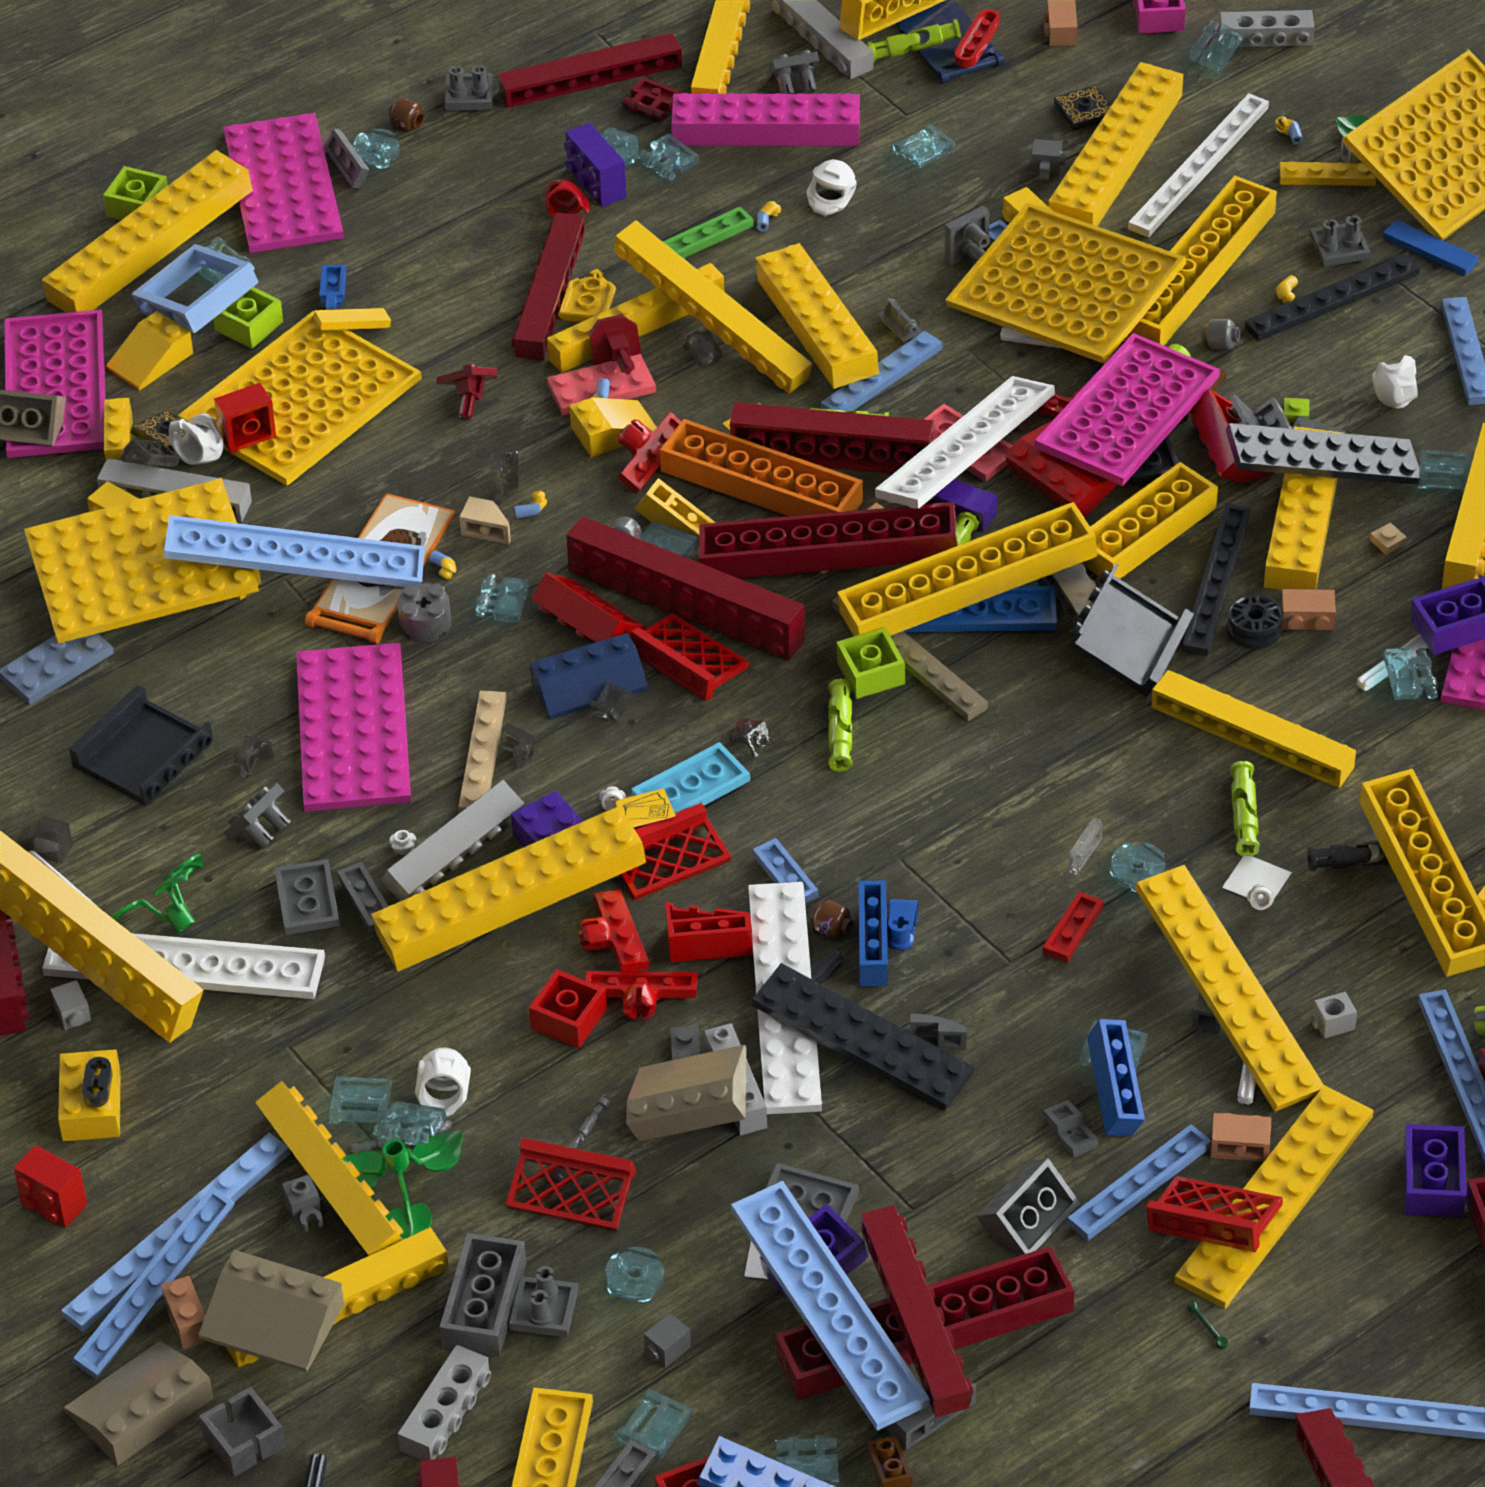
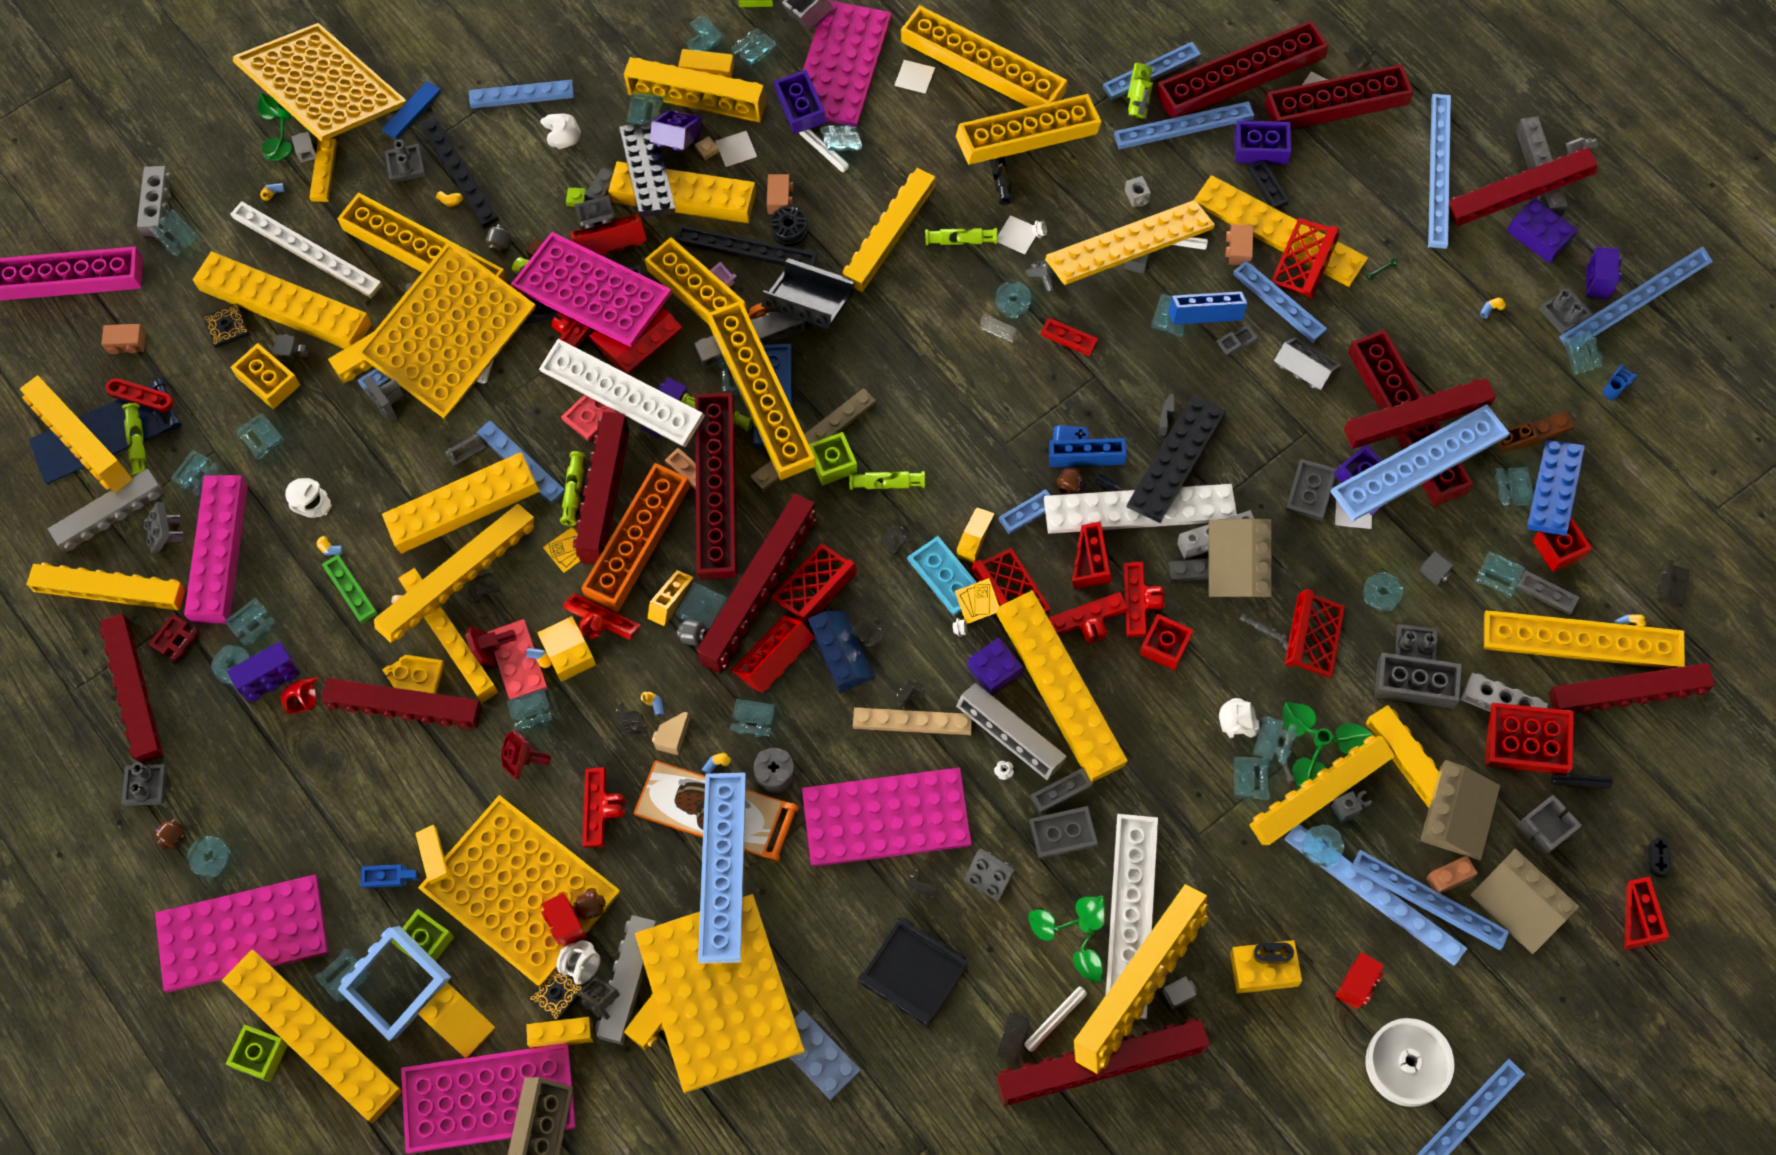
camera: 90 degrees left, 20 degrees up
dark grey plate [324,129,369,189] -> none
none -> clear light blue plate [171,450,220,496]
none -> yellow brick [230,343,300,410]
none -> clear light blue plate [507,689,553,731]
none -> reddish brown head [574,891,606,920]
none -> red plate [582,767,626,848]
none -> dark purple brick [650,110,702,151]
none -> lavender bracket [710,261,736,287]
none -> white sticker [715,131,757,167]
none -> yellow slope [957,508,994,563]
none -> black plate [1247,160,1290,209]
none -> clear light blue plate [1302,825,1344,867]
none -> arm [1480,298,1506,319]
none -> red slope [1485,702,1574,774]

